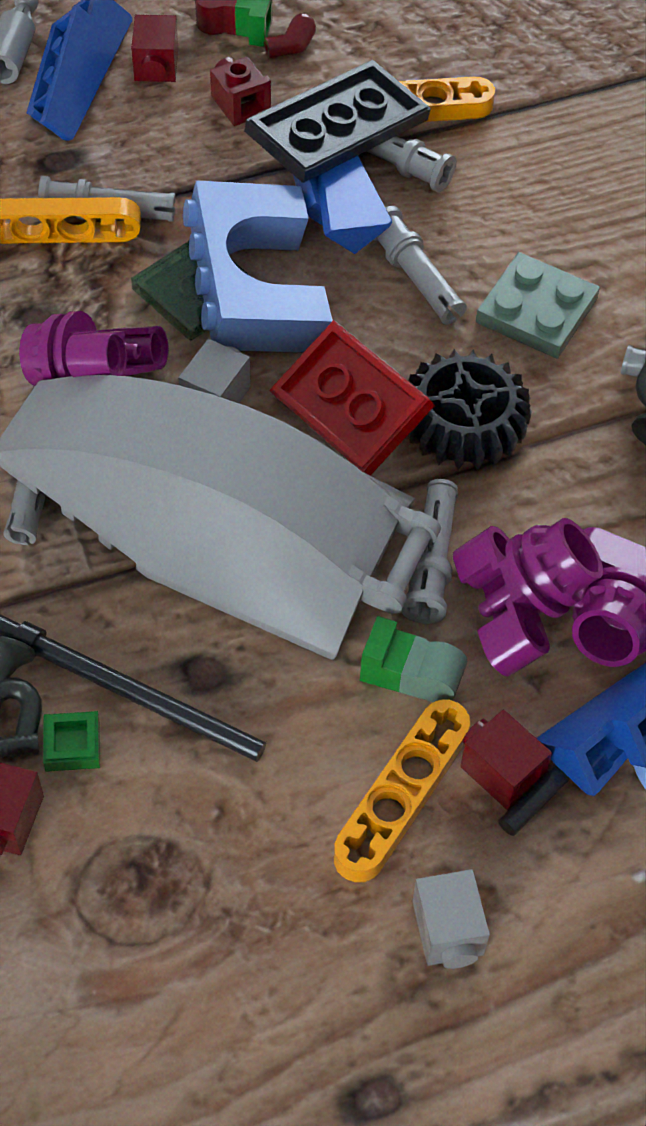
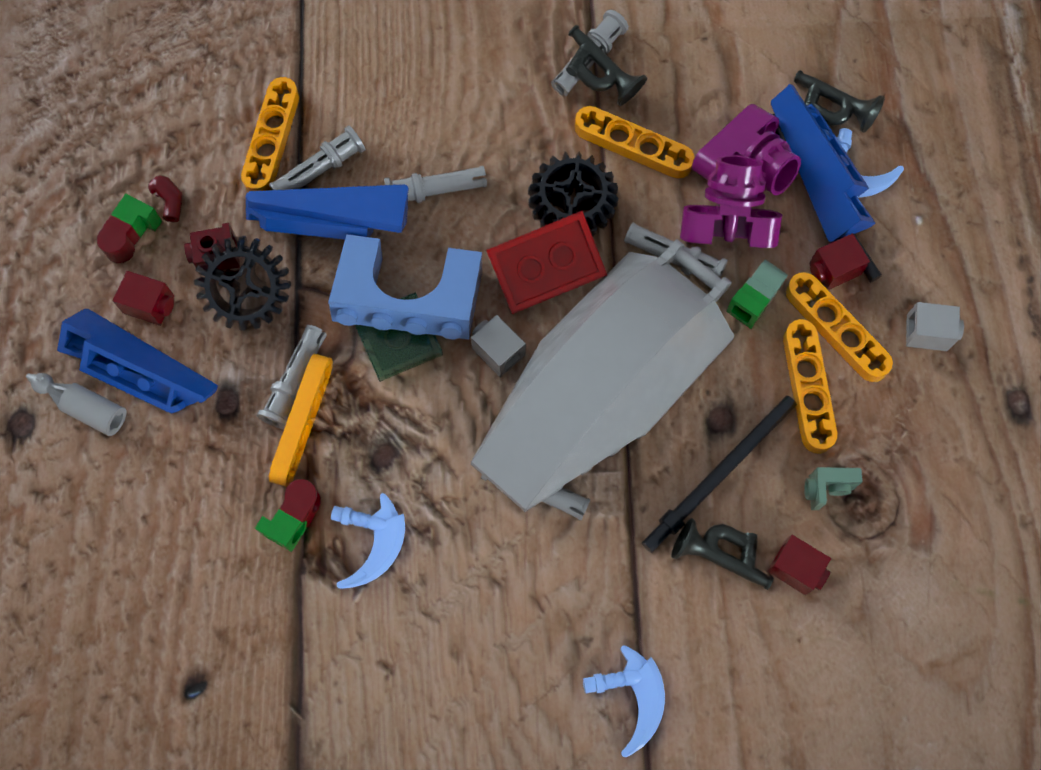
camera: 70 degrees left, 15 degrees up
magenta beam [19,311,169,386] -> none
green tile [43,711,100,772] -> none
black tile [244,60,431,183] -> none
sand green plate [476,252,600,359] -> none
none -> black gear [194,236,291,331]
none -> light orange beam [574,106,695,179]
none -> light orange beam [783,319,837,454]
none -> sand green bracket [804,467,862,510]

